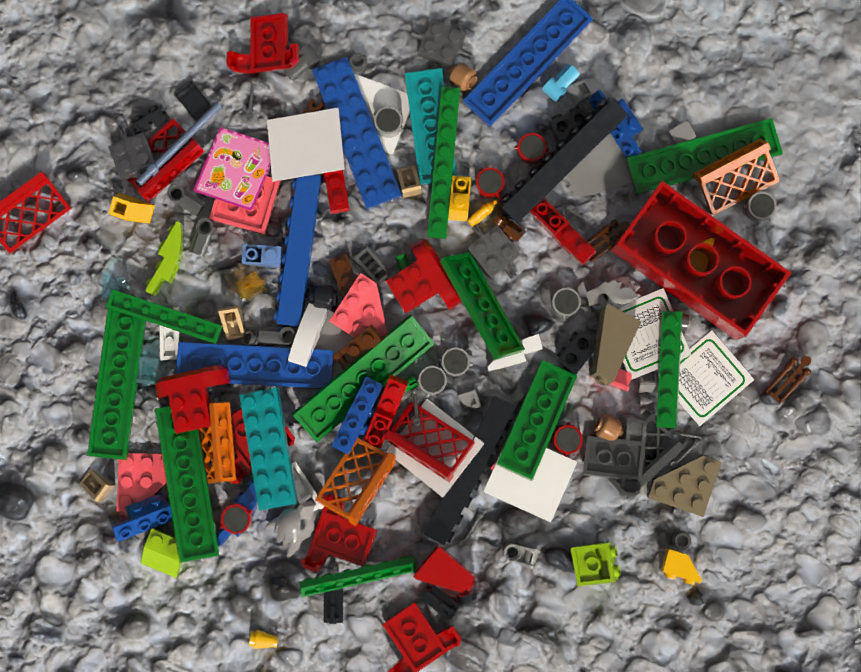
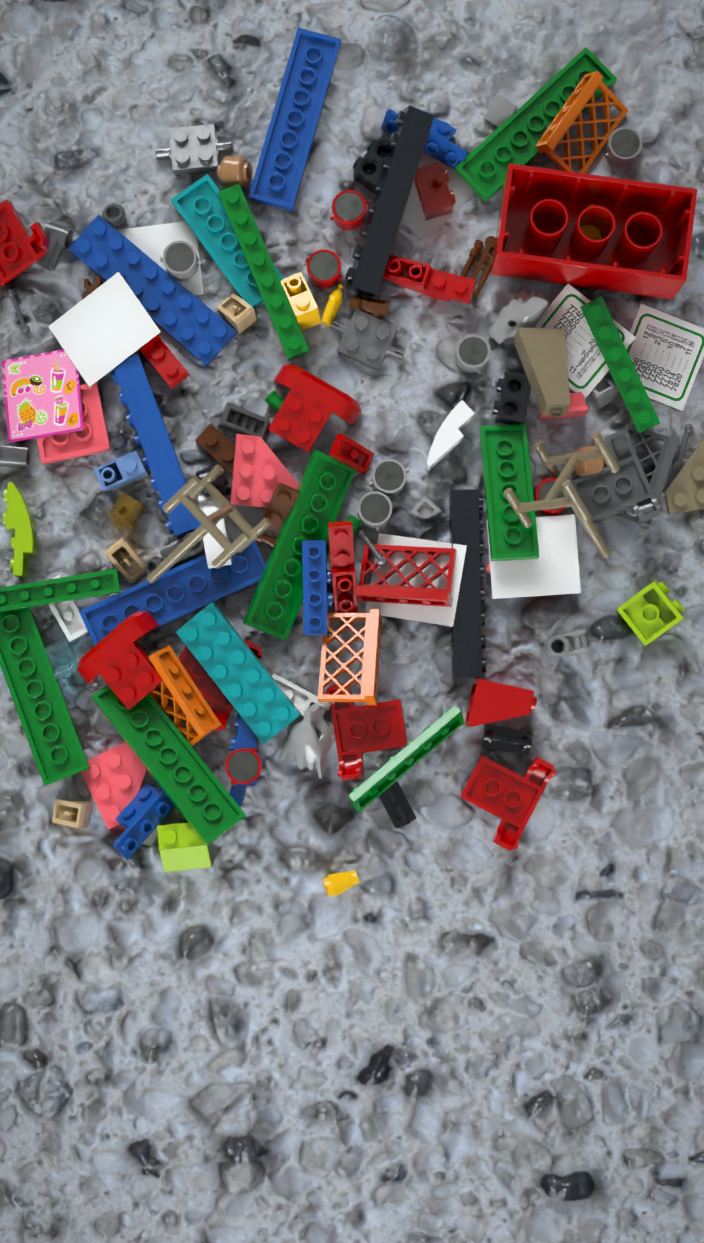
camera: 30 degrees left, 0 degrees up
dark grey piece [189,218,216,257] -> none
green plate [440,252,525,360] -> none
black tile [457,589,477,604] -> none
dark grey hinge [459,511,484,547] -> none
medium azure piece [542,64,580,102] -> none
light grey slope [566,79,594,106] -> none
dark grey hinge [668,428,708,442] -> none
none -> dark tan piece [146,464,272,584]
none -> red slope [329,434,374,475]
none -> clear red brick [414,162,456,220]
none -> dark tan piece [503,432,620,558]

